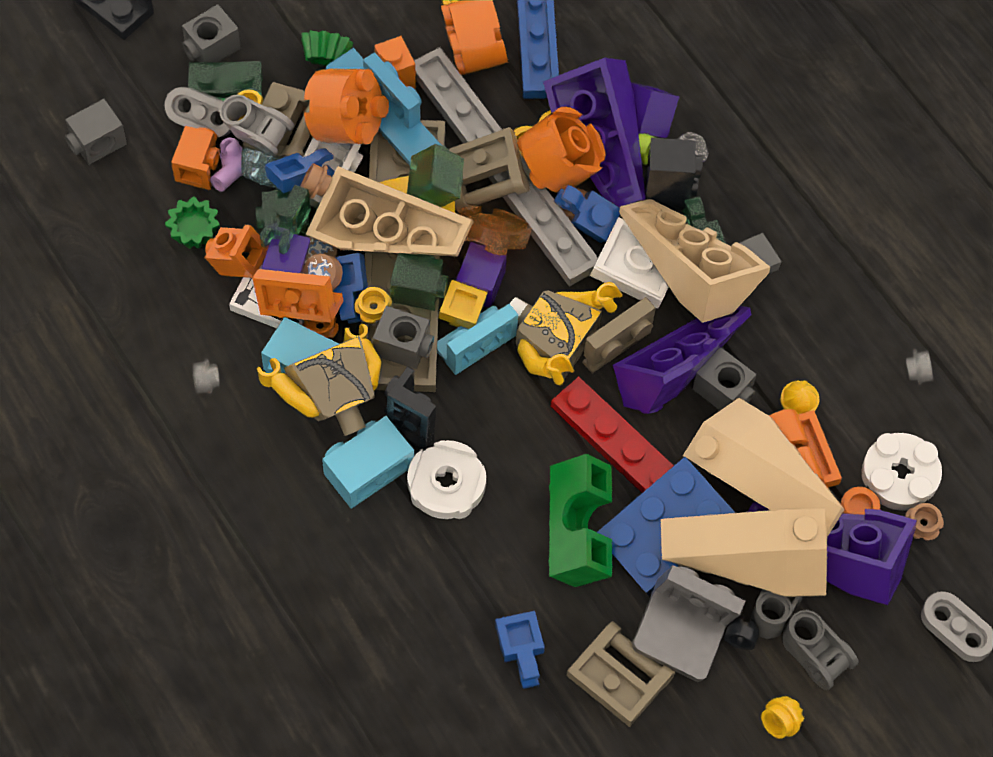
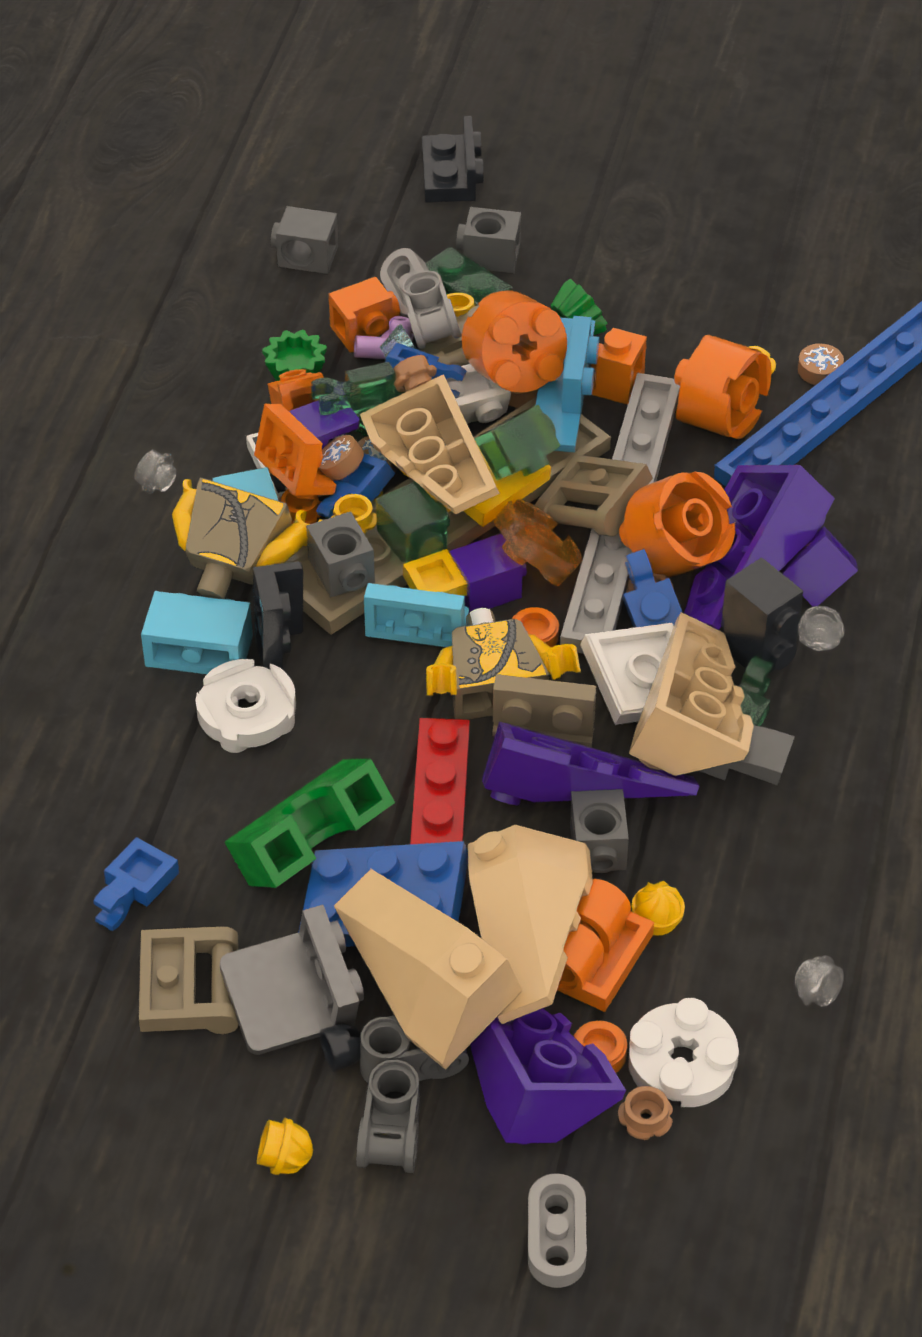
camera: 50 degrees right, 15 degrees down
none -> orange tile [512,607,559,647]

